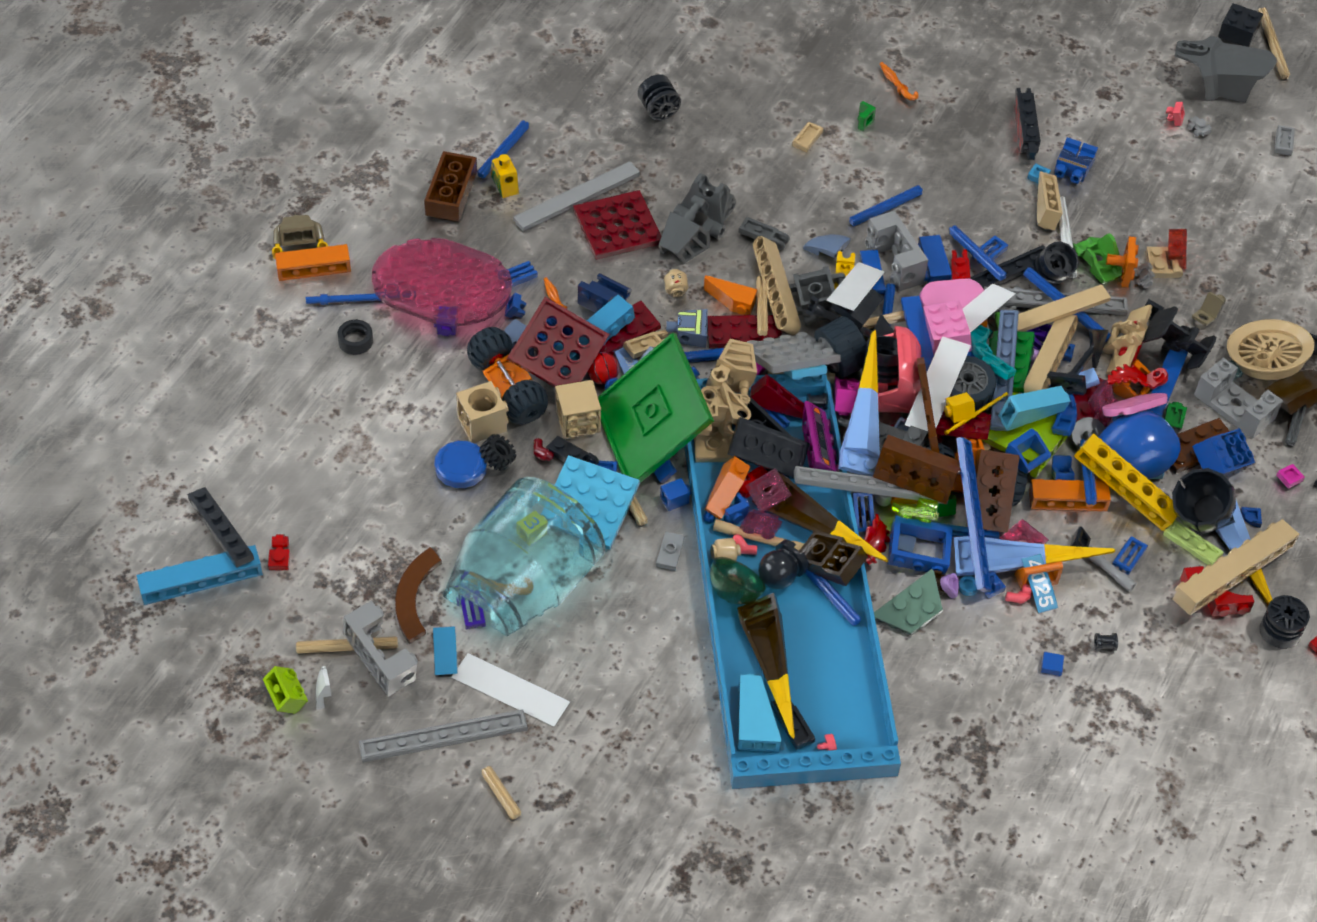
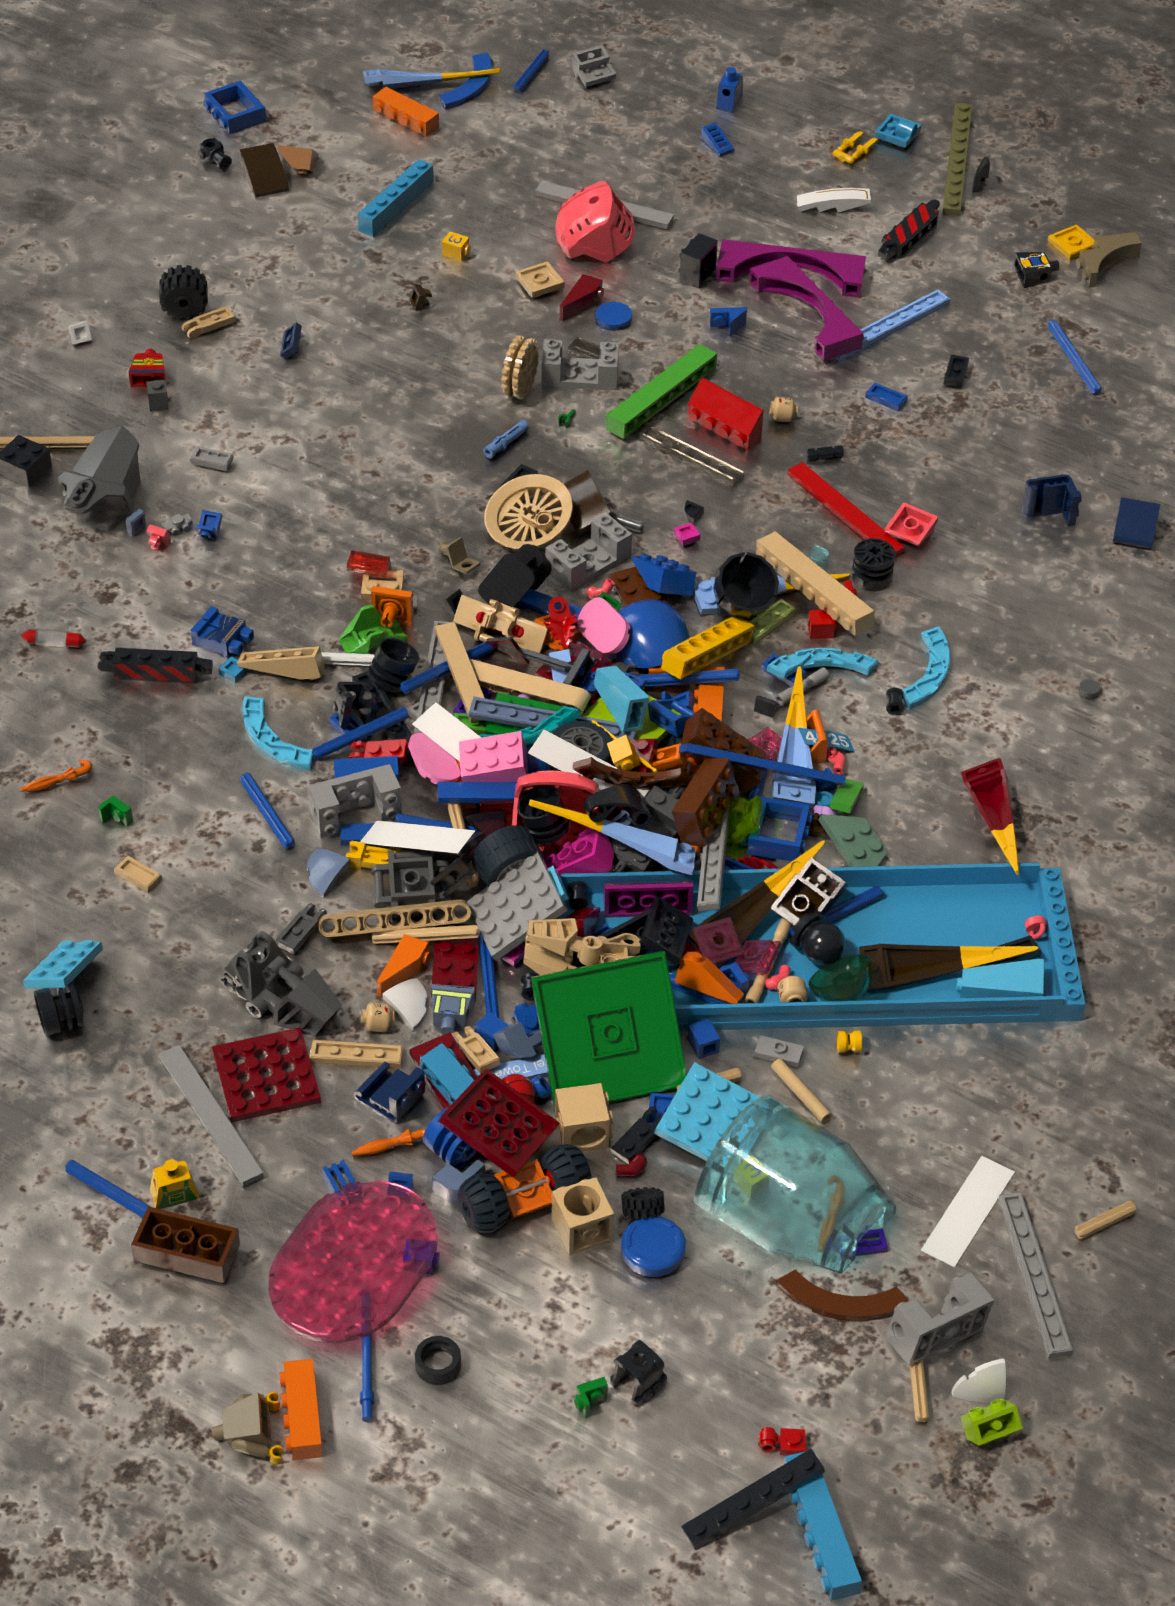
camera: 85 degrees left, 5 degrees down
dark azure sticker [433,626,458,675] -> none
blue tile [1041,652,1064,676] -> none
none -> piece [21,629,86,648]
none -> medium azure plate [23,940,103,989]
none -> sand blue tile [126,509,146,537]
none -> blue bracket [195,510,223,539]
none -> medium azure tile [243,696,314,771]
none -> tan tile [310,1040,403,1069]
none -> black piece [333,682,379,729]
none -> white brick [382,978,428,1030]
none -> green bracket [574,1377,608,1418]
none -> black panel [584,784,653,829]
none -> coral arm [586,578,615,599]
none -> black piece [610,1340,667,1407]
none -> medium azure tile [767,648,879,679]
none -> tan piece [771,1059,832,1124]
none -> clear light blue tile [807,545,829,566]
none -> bright green tile [829,779,864,813]
none -> yellow wheel [837,1030,862,1053]
none -> medium azure tile [902,626,950,709]
none -> dark red plate [961,758,1020,876]
none -> dark grey tile [1079,679,1100,699]

